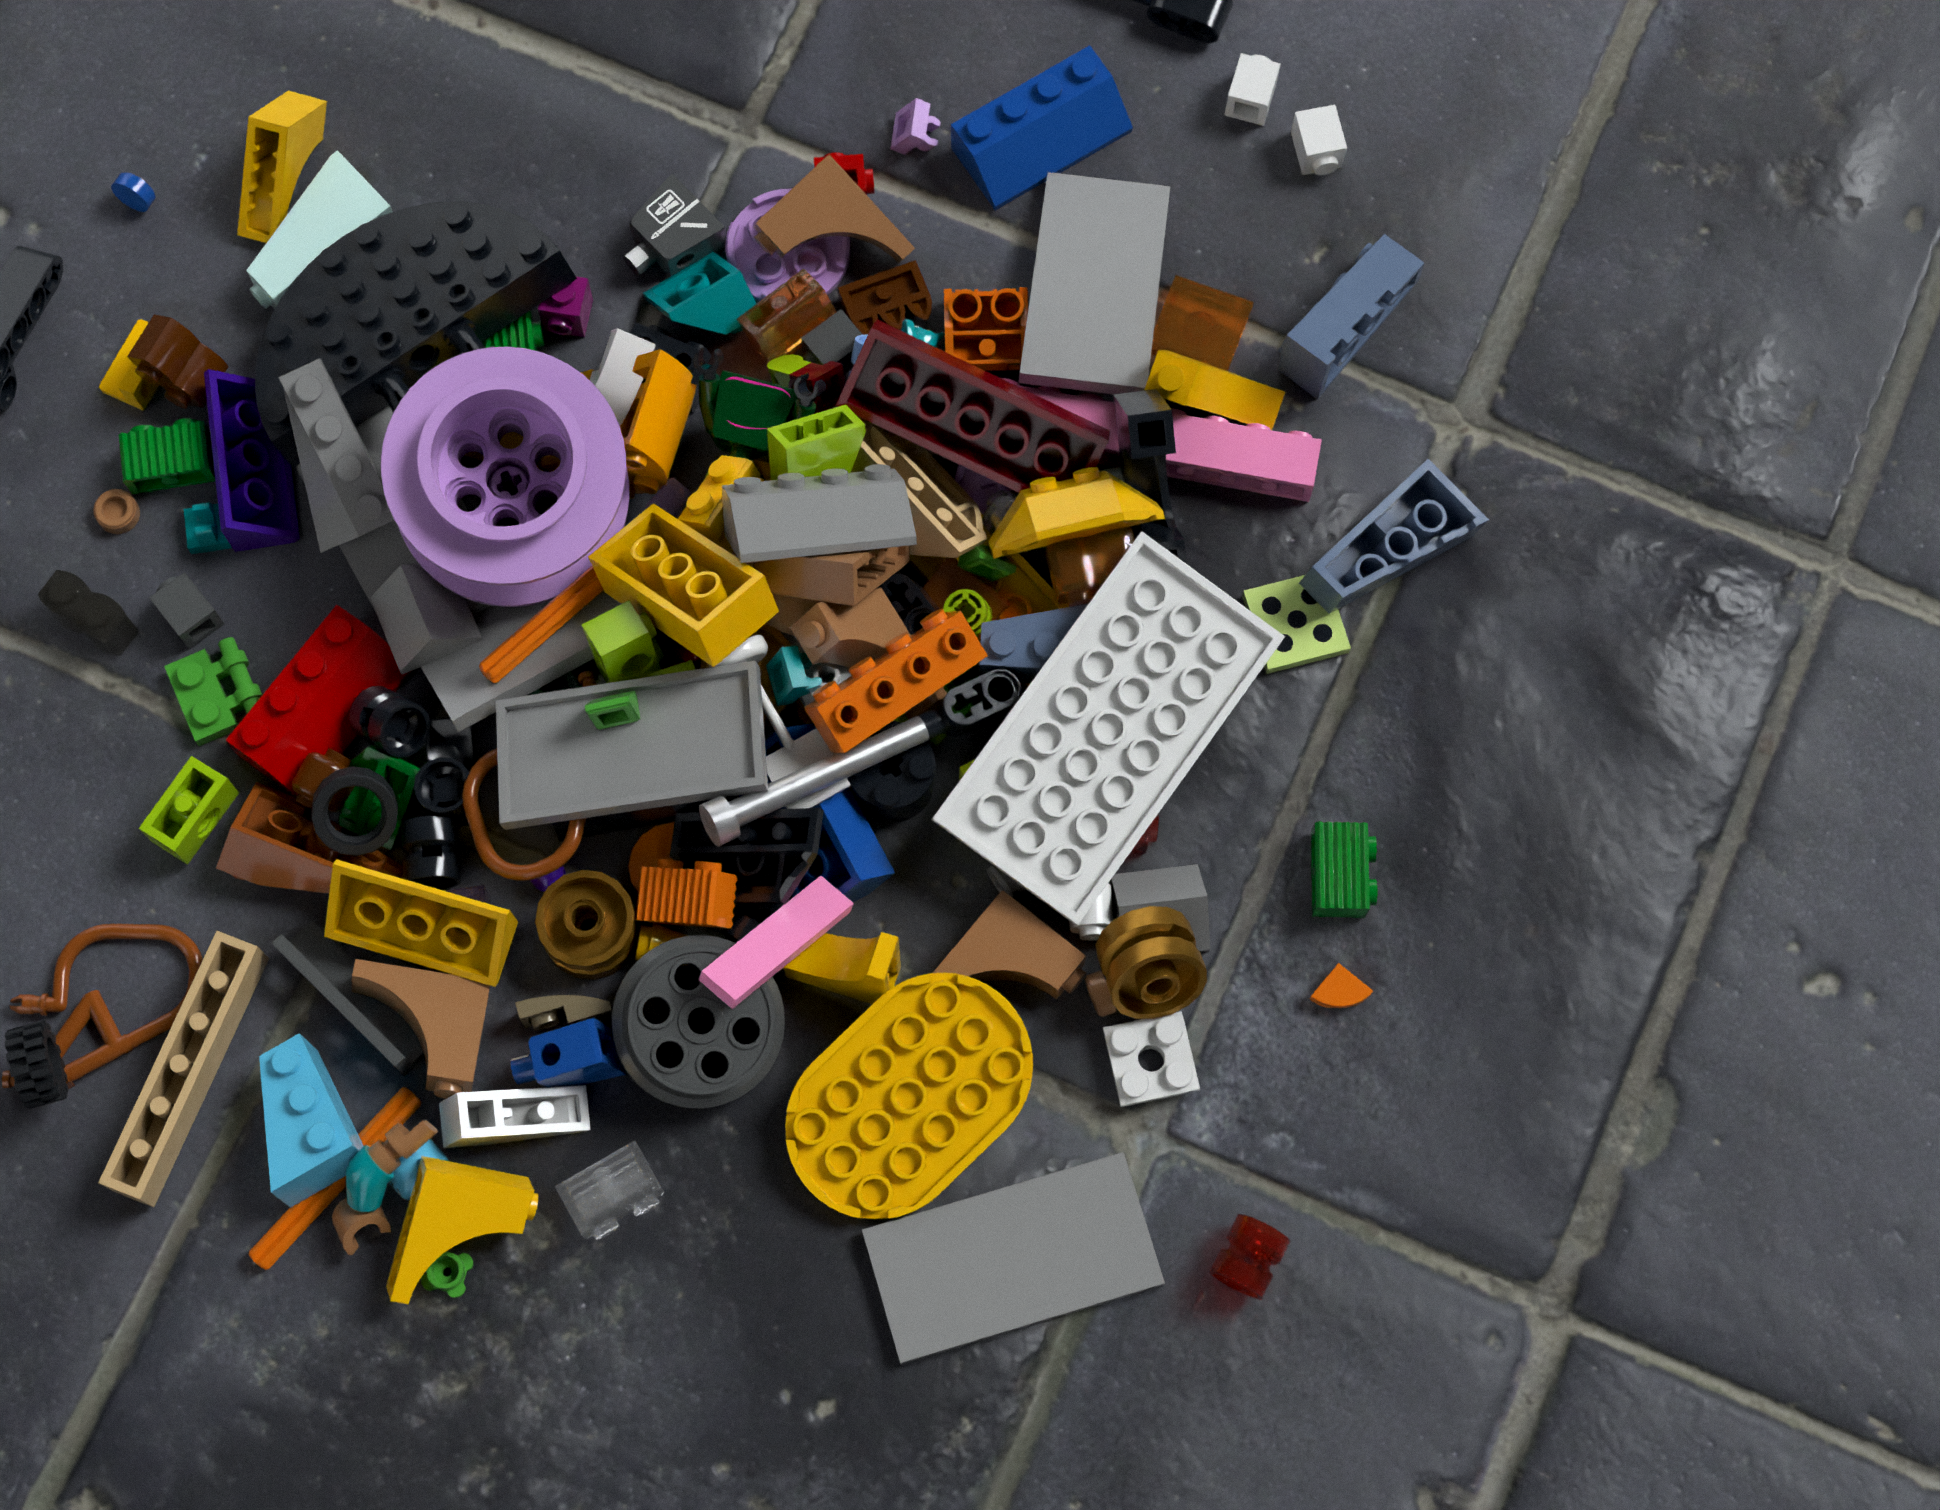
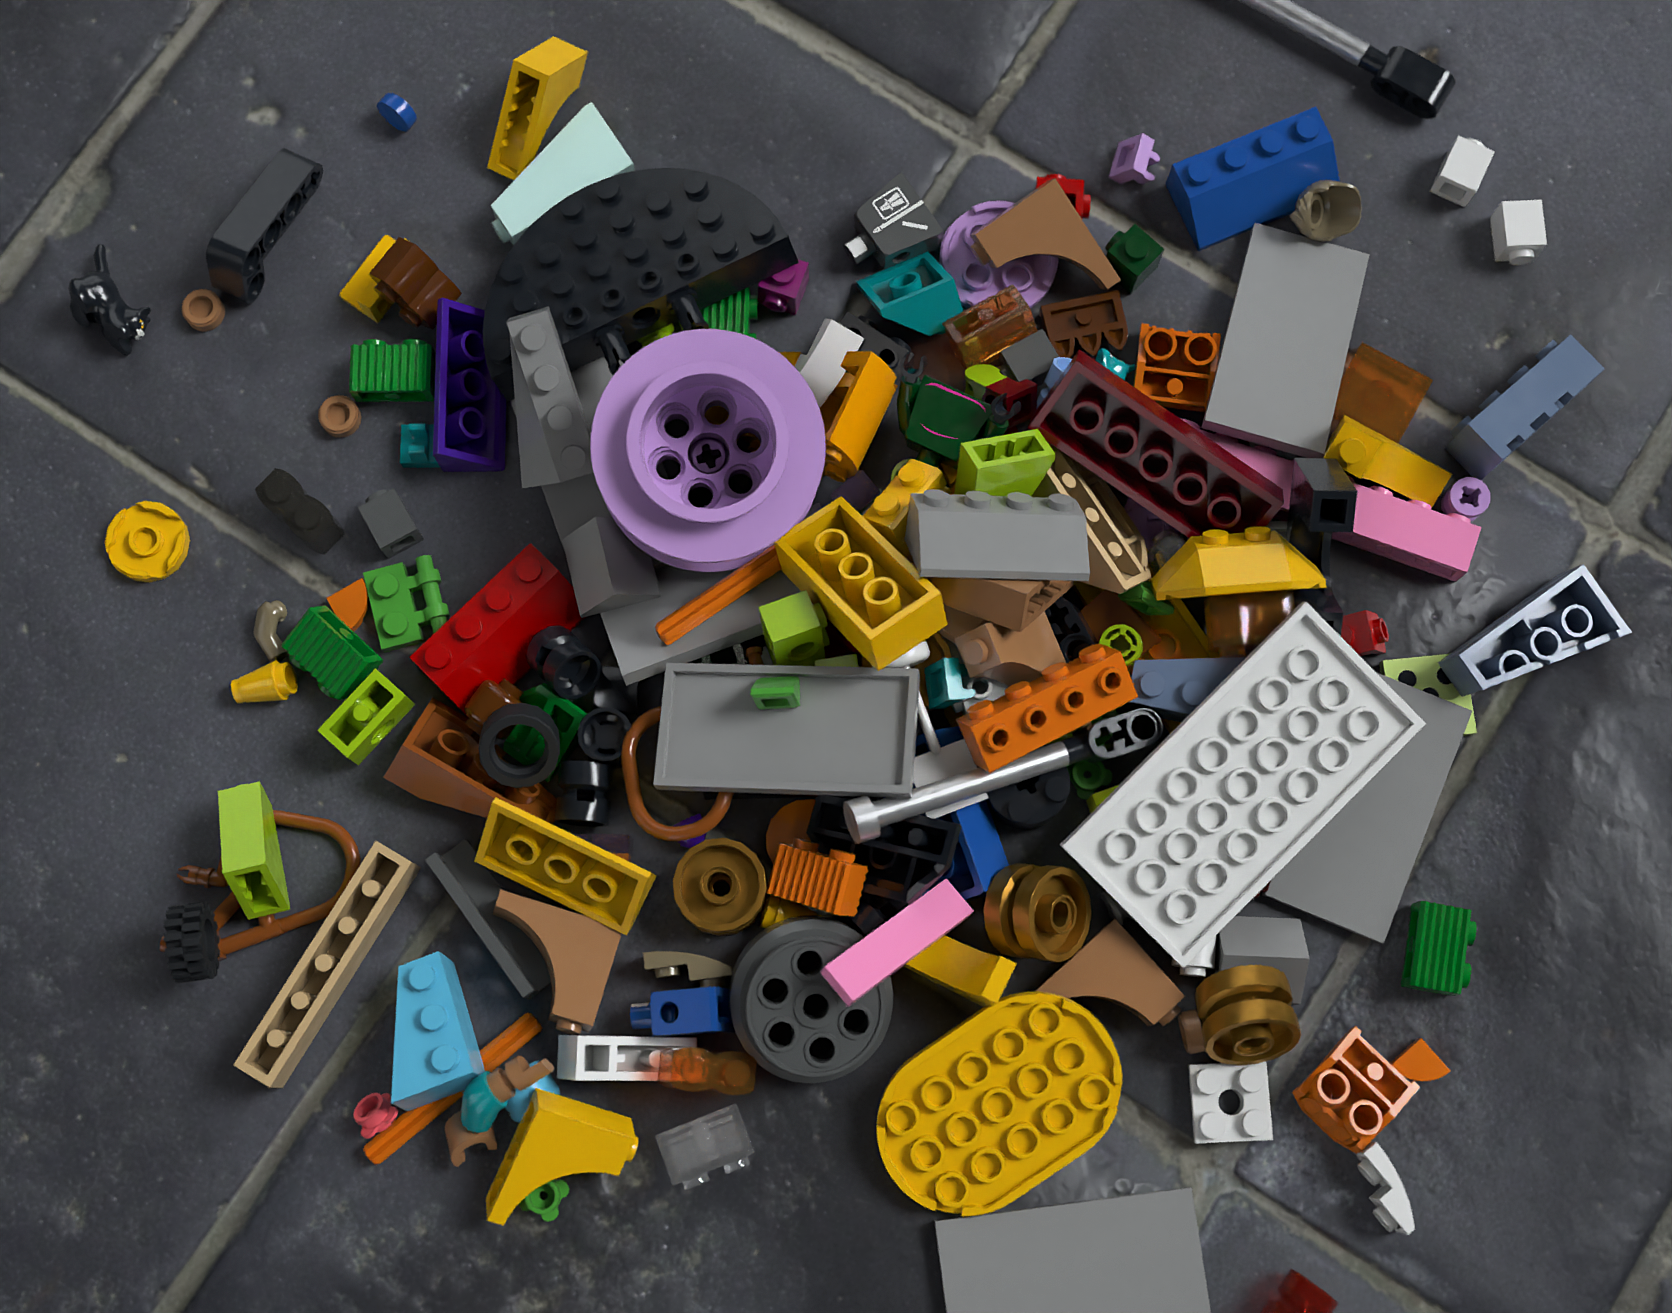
camera: 10 degrees right, 5 degrees up
none -> lime slope [218,781,290,920]
none -> yellow cone [231,660,298,704]
none -> dark tan arm [253,600,288,663]
none -> green brick [281,605,383,700]
none -> orange tile [326,578,369,632]
none -> coral plate [353,1093,398,1139]
none -> clear orange brick [657,1047,757,1095]
none -> pearl gold wheel [984,863,1091,962]
none -> bright green plate [1067,760,1112,800]
none -> dark green brick [1105,224,1165,294]
none -> light grey tile [1262,672,1472,944]
none -> dark tan hair [1289,179,1362,242]
none -> orange slope [1292,1026,1420,1154]
none -> red bracket [1341,610,1389,656]
none -> white slope [1355,1142,1415,1235]
none -> lavender wheel [1441,477,1491,523]

